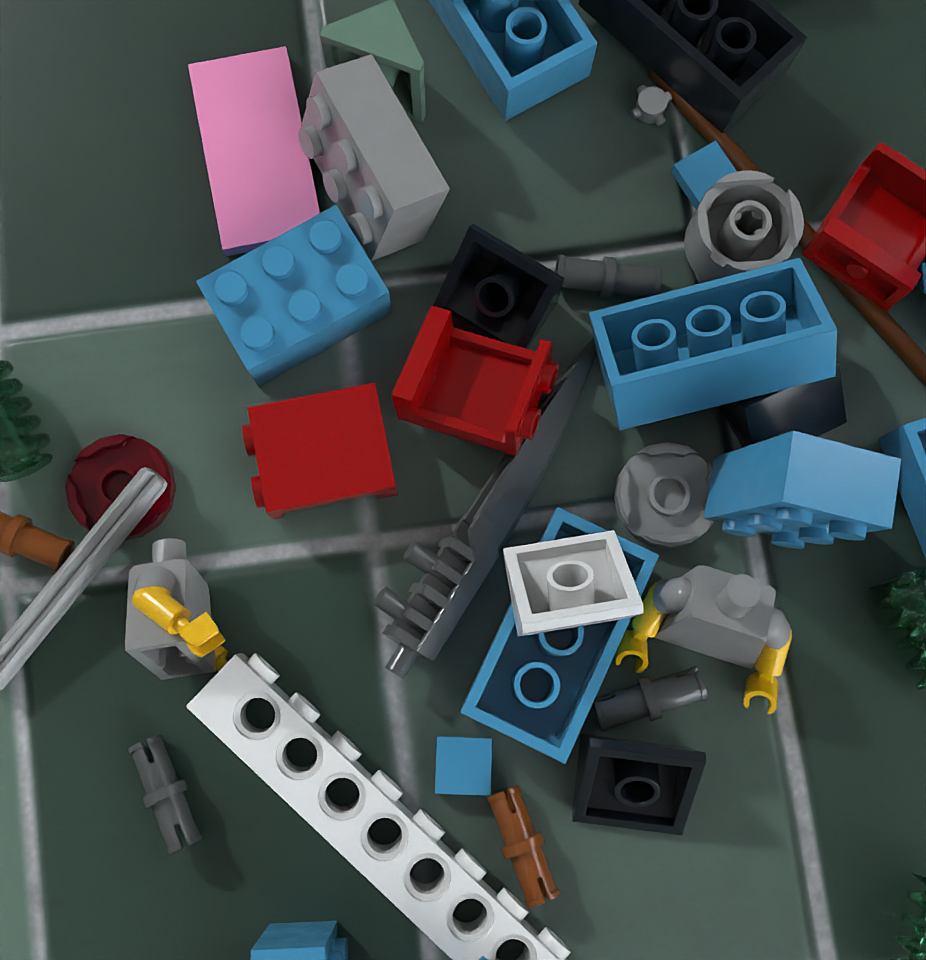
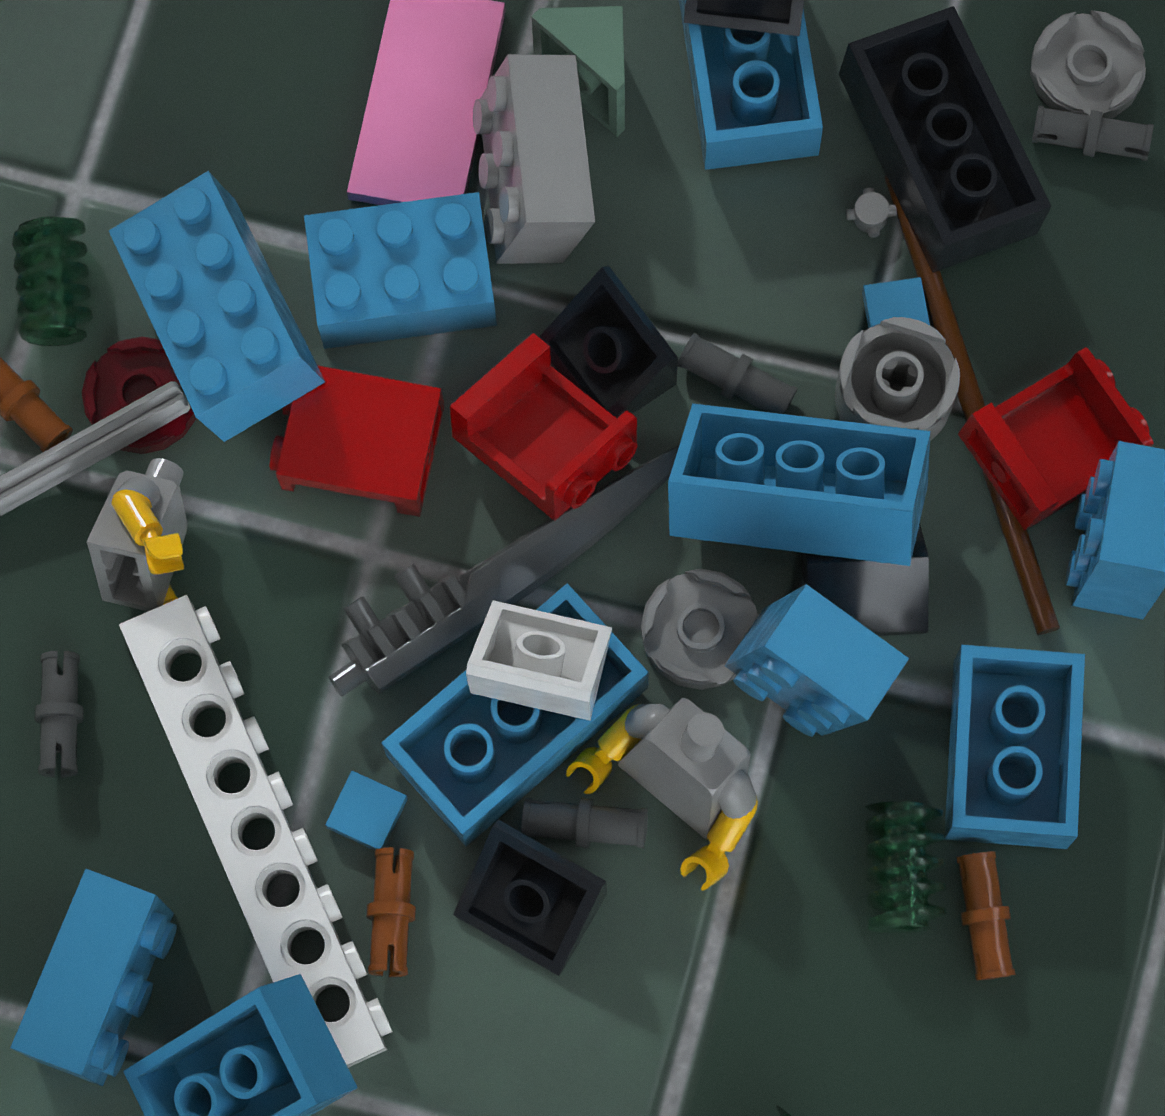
camera: 30 degrees right, 5 degrees down
none -> dark azure brick [109,171,325,442]

